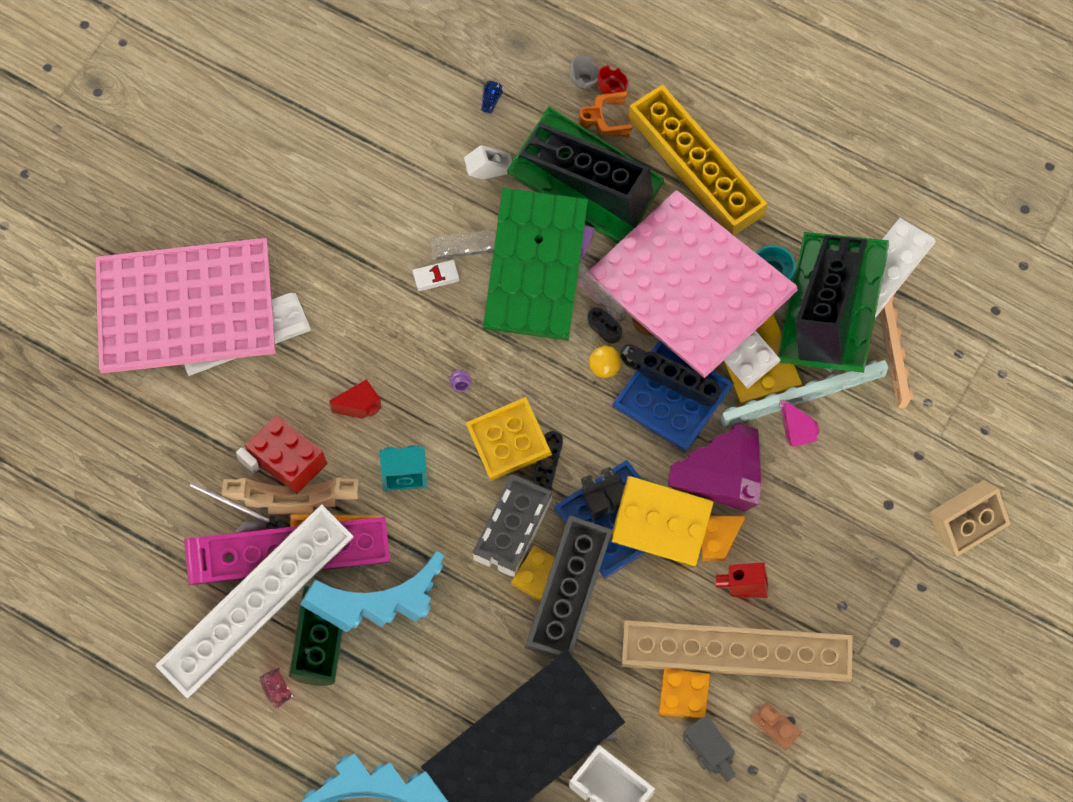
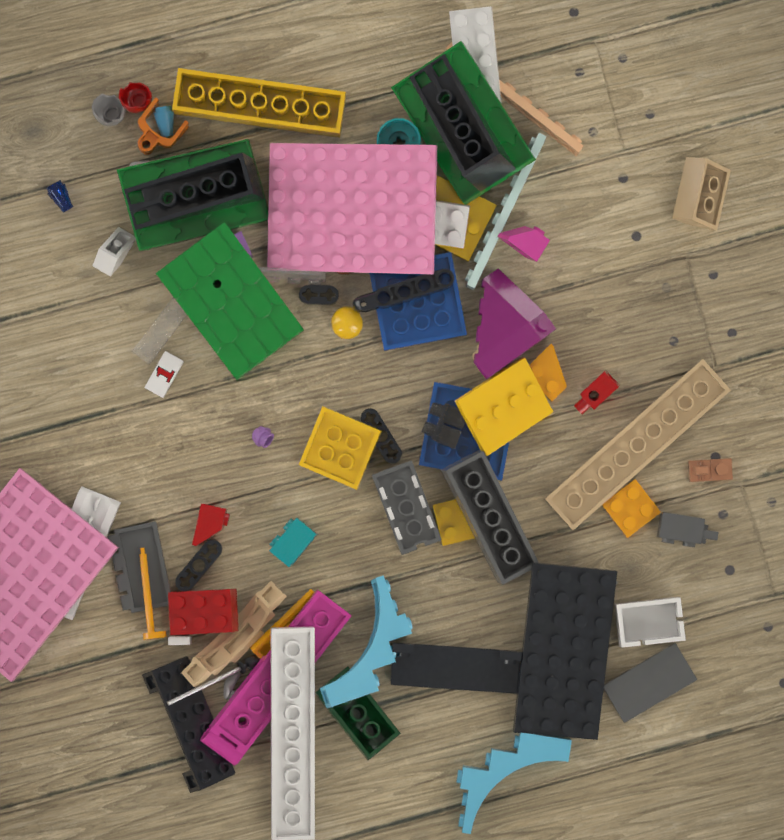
camera: 40 degrees left, 20 degrees up
clear pink hair [259,668,294,708] -> none
none -> dark grey hinge [107,521,171,613]
none -> light orange piece [139,548,166,640]
none -> black bracket [142,656,235,793]
none -> dark azure cone [153,106,174,137]
none -> black beam [175,540,223,591]
none -> black bracket [390,642,522,694]

